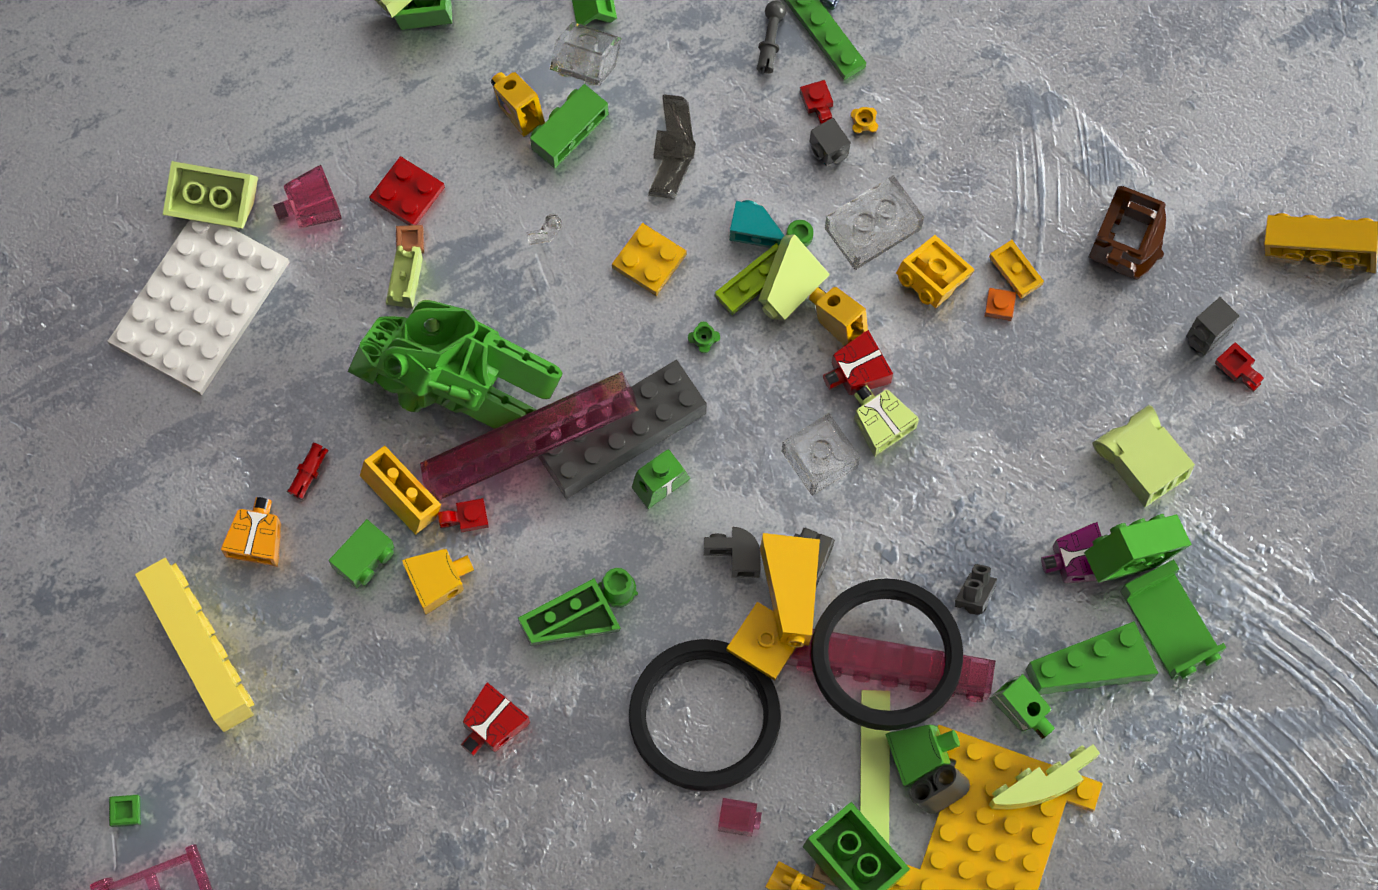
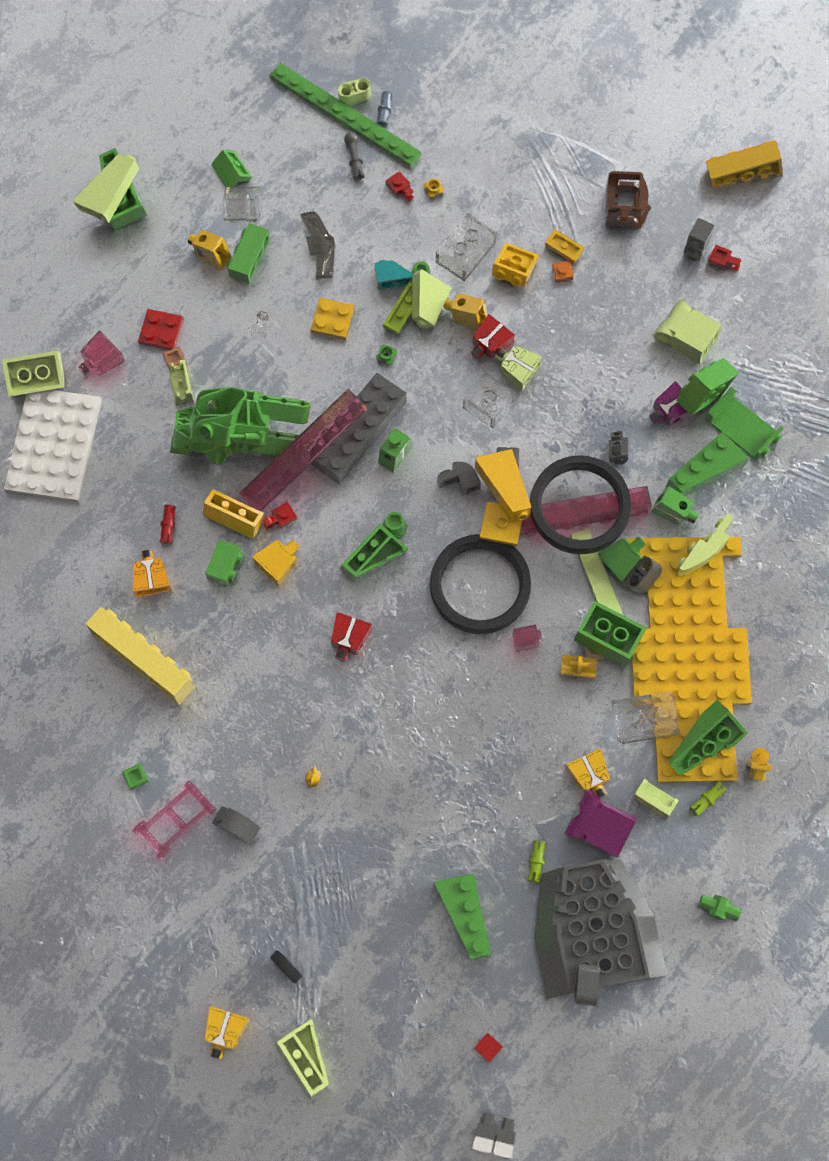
camera: 20 degrees left, 0 degrees up
dark grey brick [809,118,851,166] -> none

